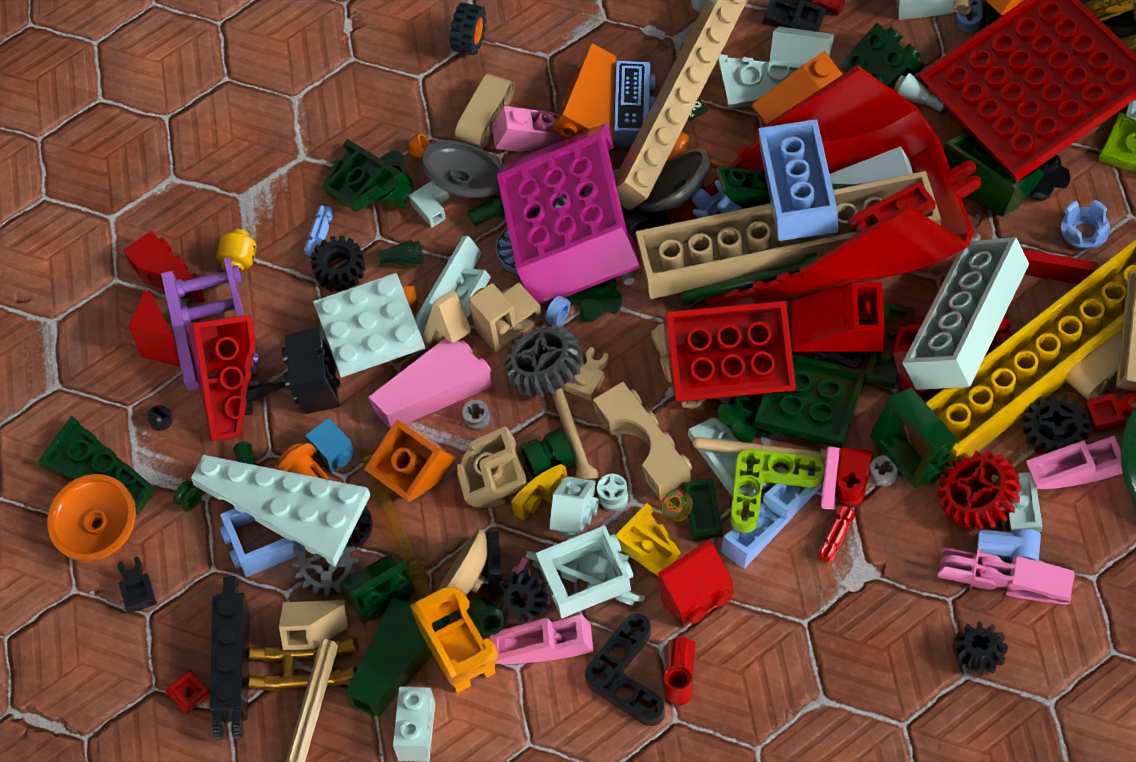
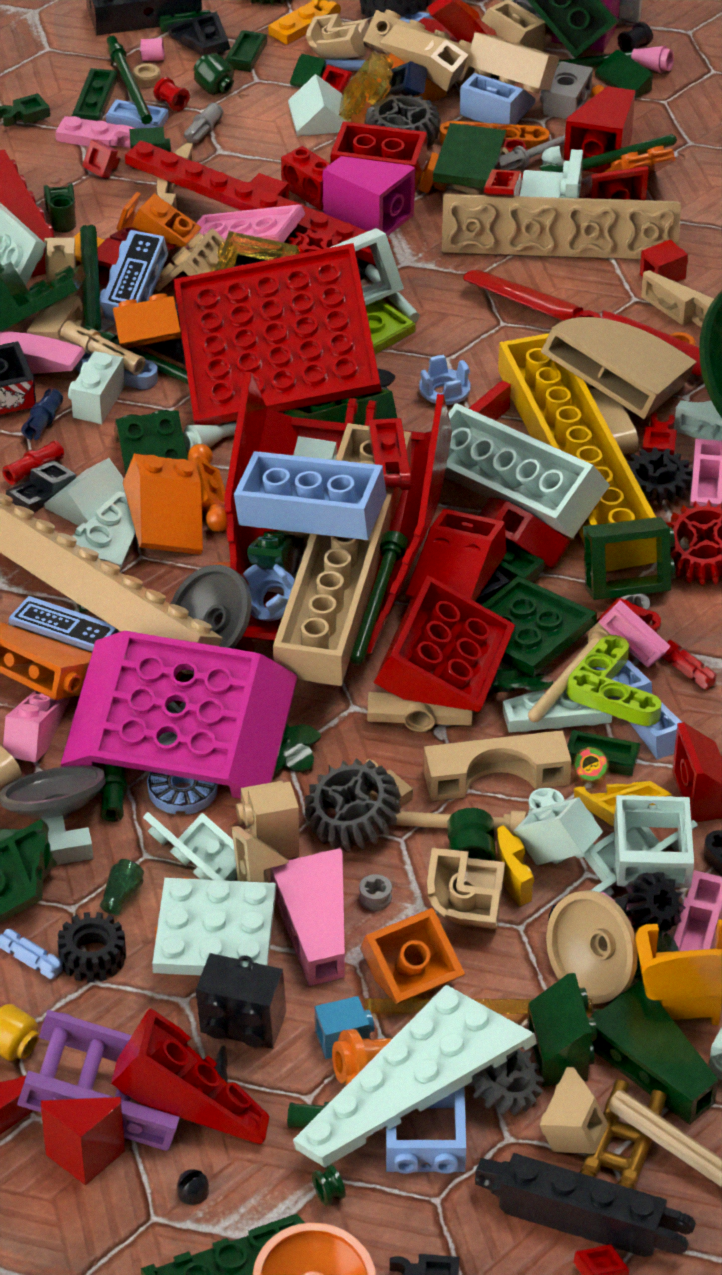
camera: 75 degrees left, 15 degrees down
light blue tile [546,296,570,326] -> none

